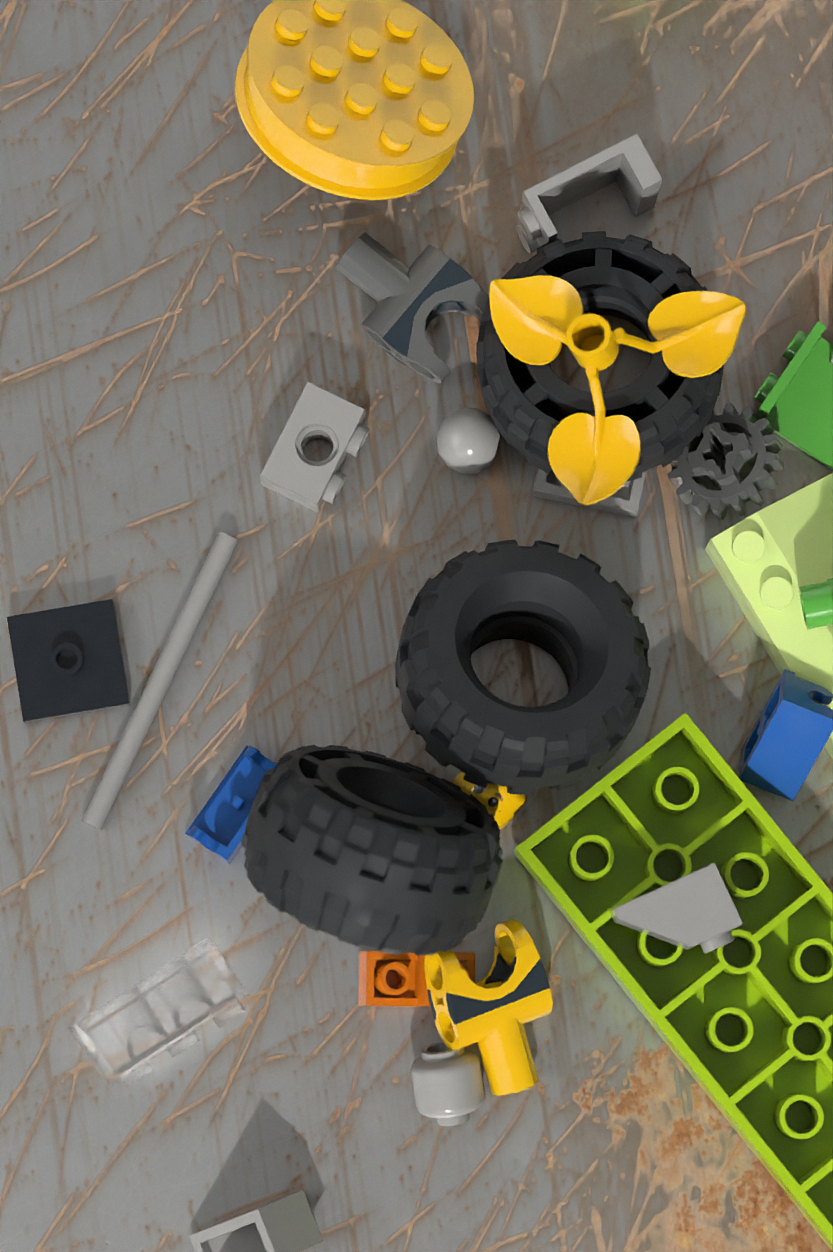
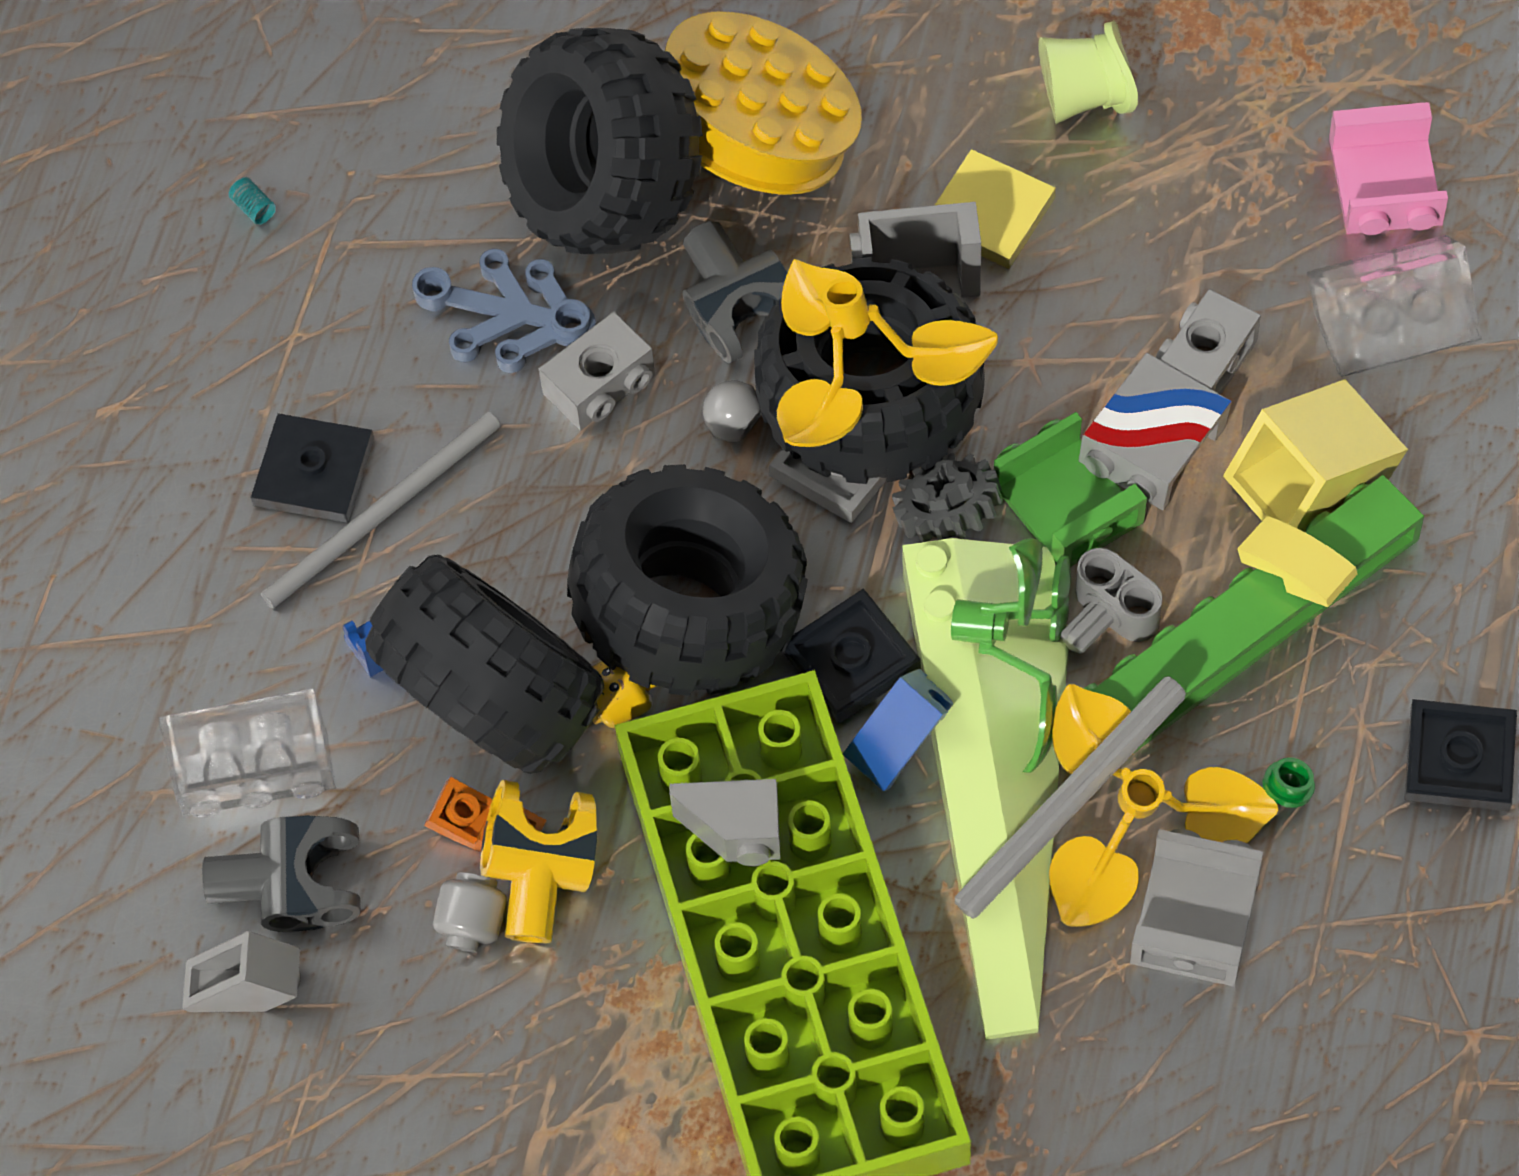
camera: 30 degrees right, 20 degrees down
none -> dark grey connector [202,815,361,932]
none -> sand blue plant [412,249,596,373]
none -> black tyre [497,28,703,254]
none -> black plate [783,588,921,724]
none -> light yellow tile [935,149,1056,269]

